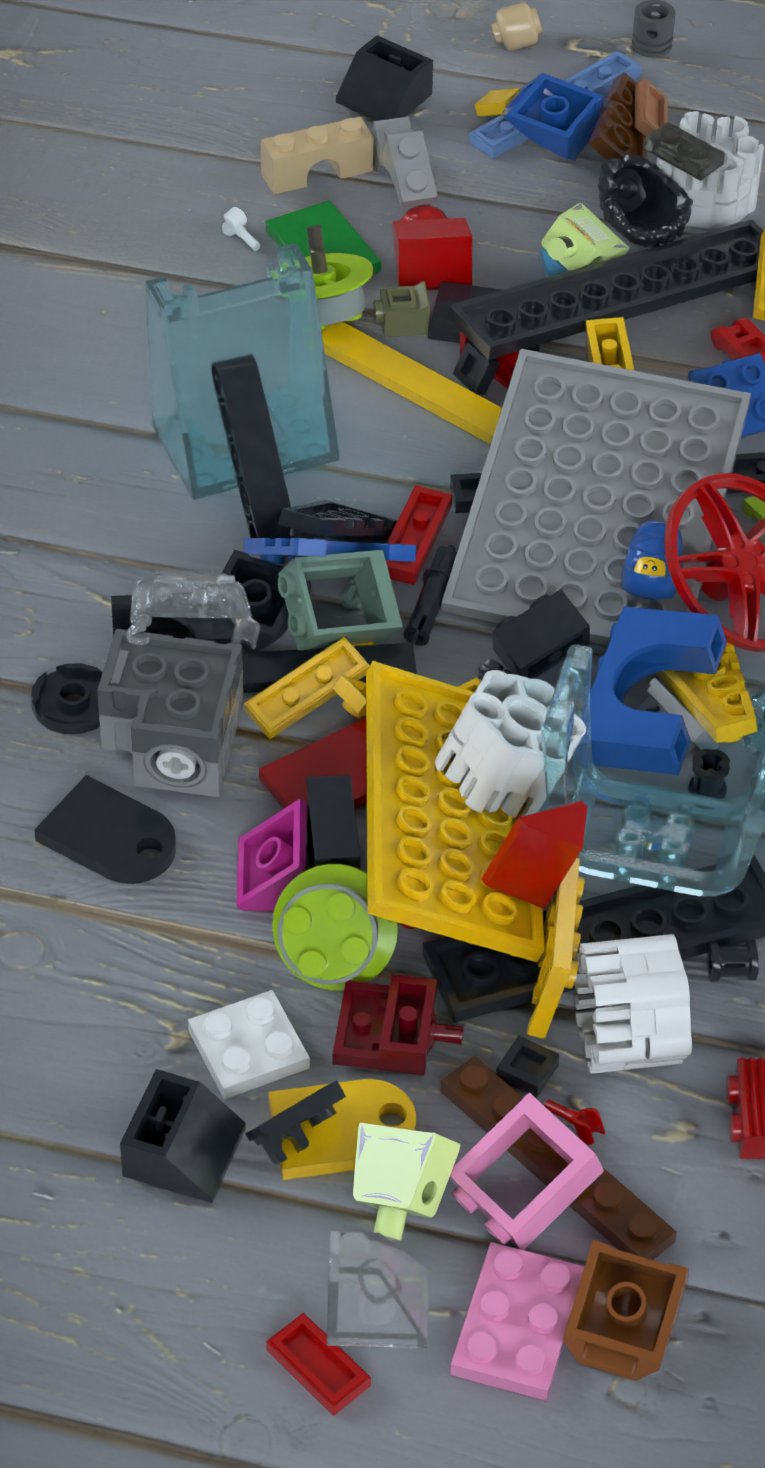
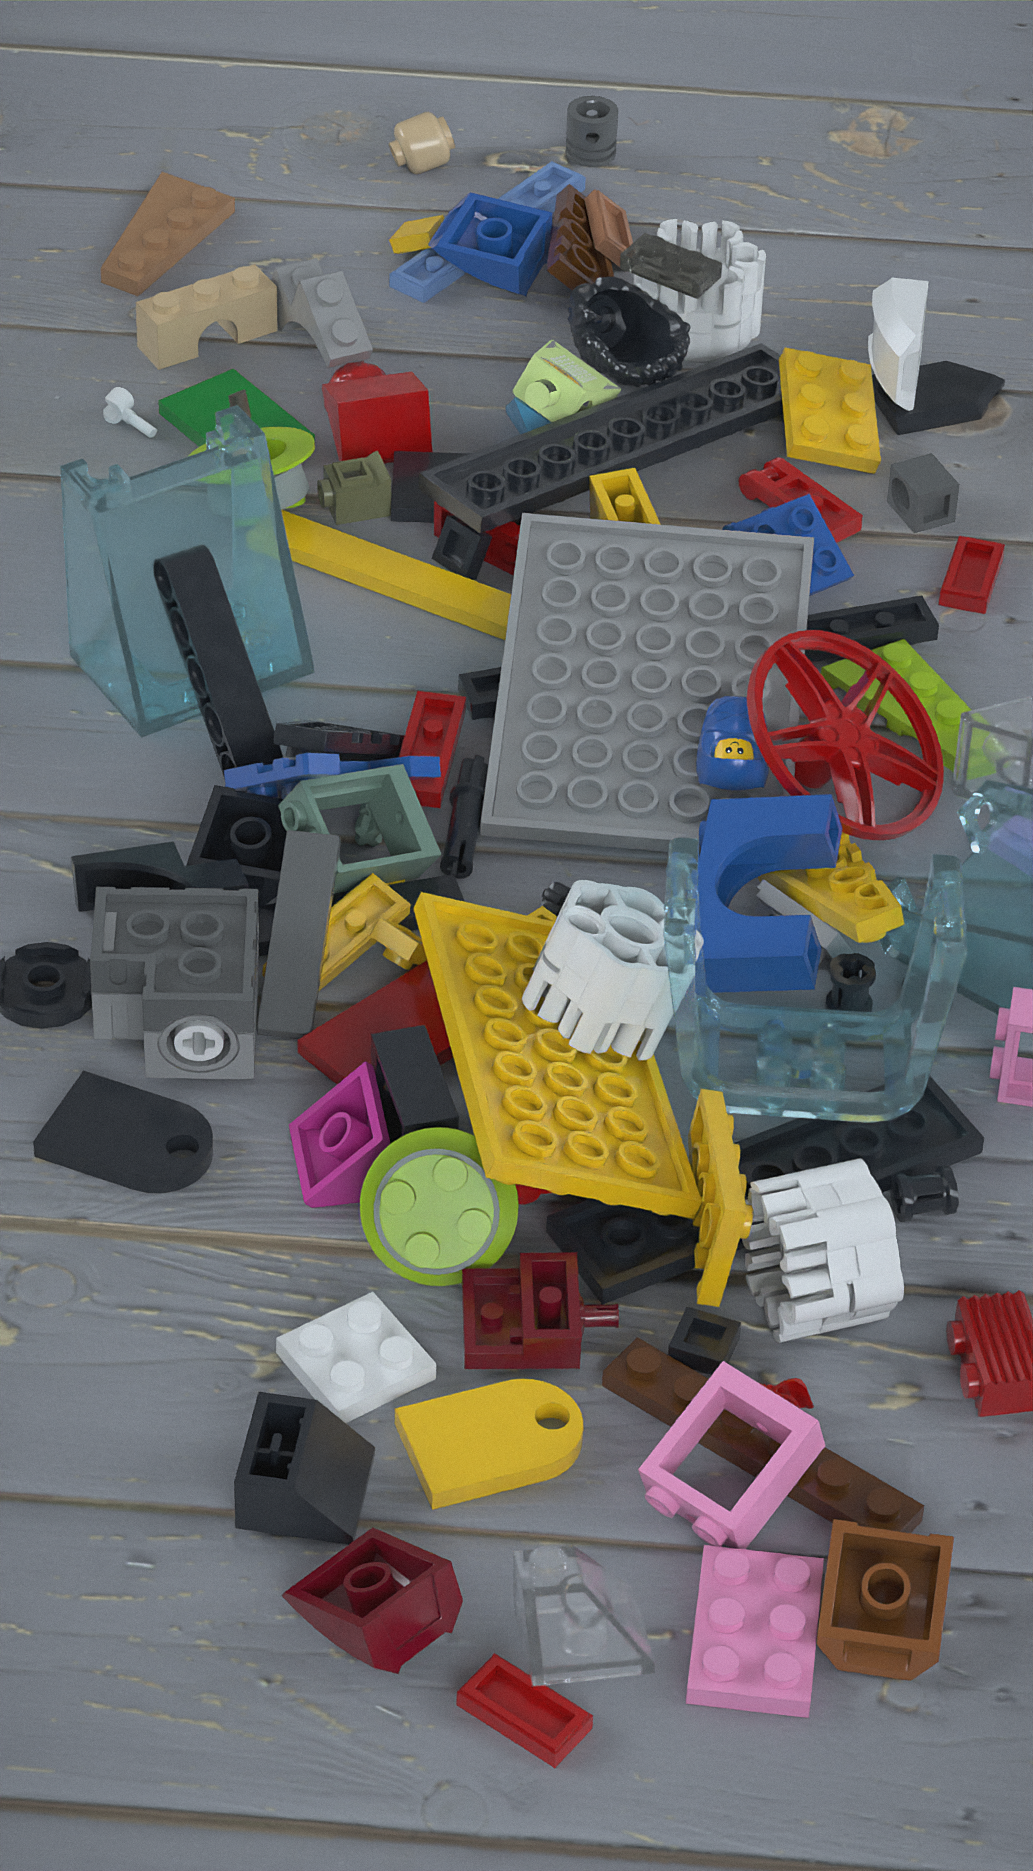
camera: 10 degrees left, 5 degrees down
clear torso [127,570,260,649] -> none
black plate [245,1080,346,1165] -> none
black slope [336,35,433,121] -> none
yellowish green torso [353,1123,461,1241] -> none
red slope [481,801,588,909] -> none
black brick [492,589,590,679] -> none
none -> medium nougat wing [101,172,235,296]
none -> dark grey tile [257,830,341,1039]
none -> dark red slope [282,1527,463,1674]

